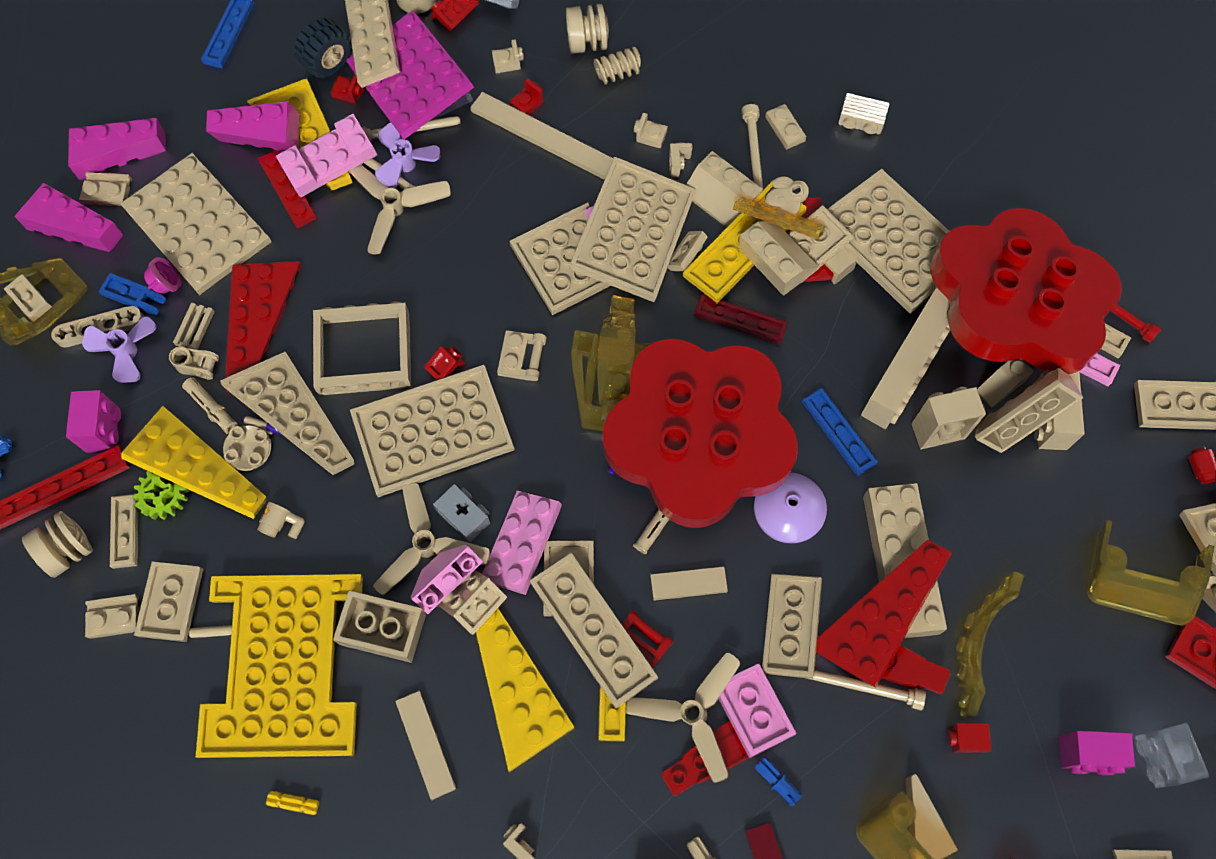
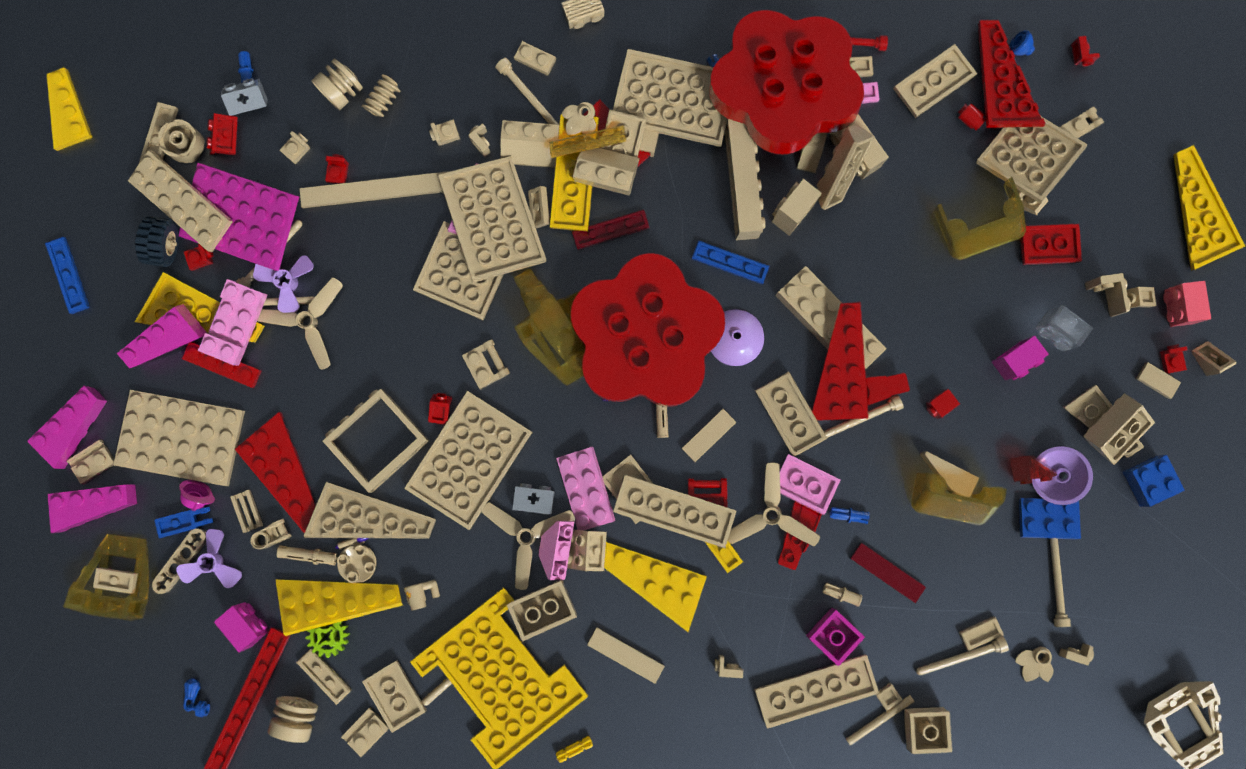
camera: 40 degrees left, 15 degrees up
clear yellow piece [956,571,1024,719] -> none

